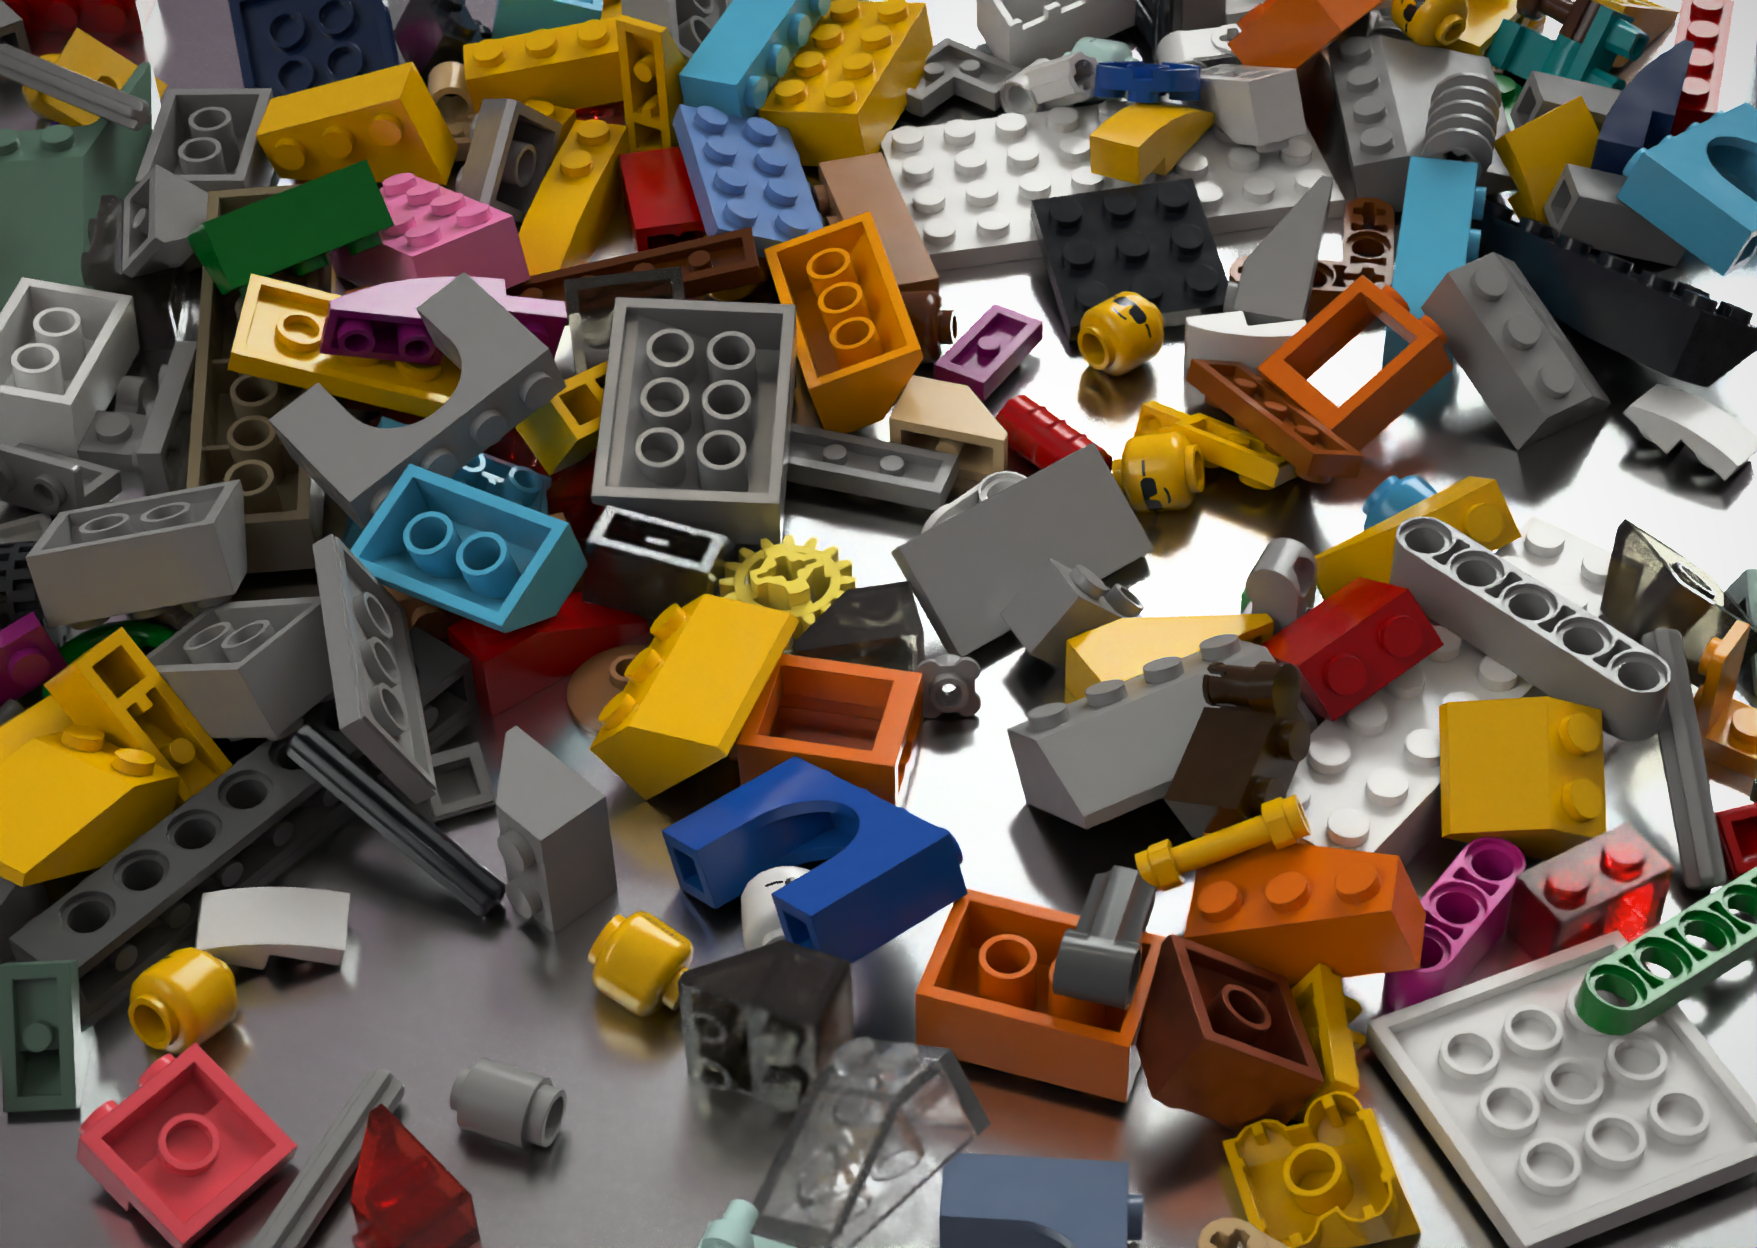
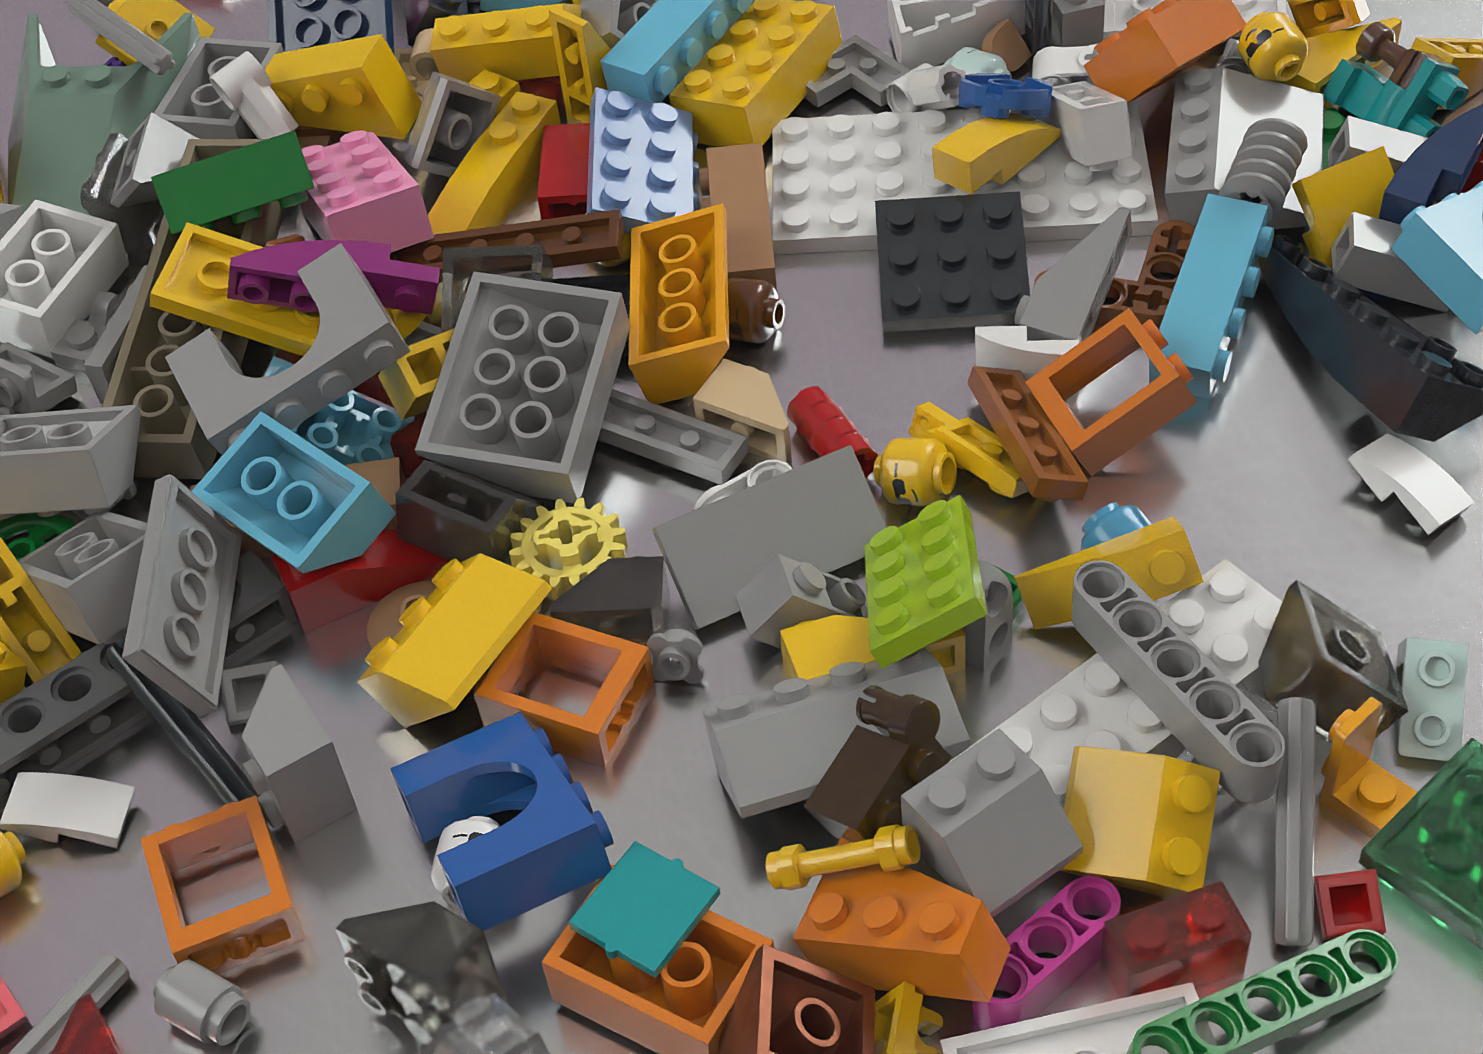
camera: 15 degrees right, 5 degrees up
yellow head [587,911,698,1017] -> none
magenta plate [934,303,1043,401] -> none
dark grey piece [1052,865,1156,1011] -> none
yellow head [1078,291,1164,376] -> none
red brick [1261,577,1444,722] -> none
light grey slope [1421,252,1611,451] -> none
none -> orange window [140,795,306,974]
none -> white piece [209,51,299,139]
none -> teal piece [569,841,721,978]
none -> lime plate [864,495,987,669]
none -> light grey slope [901,729,1083,918]
none -> medium nougat tile [982,18,1032,72]

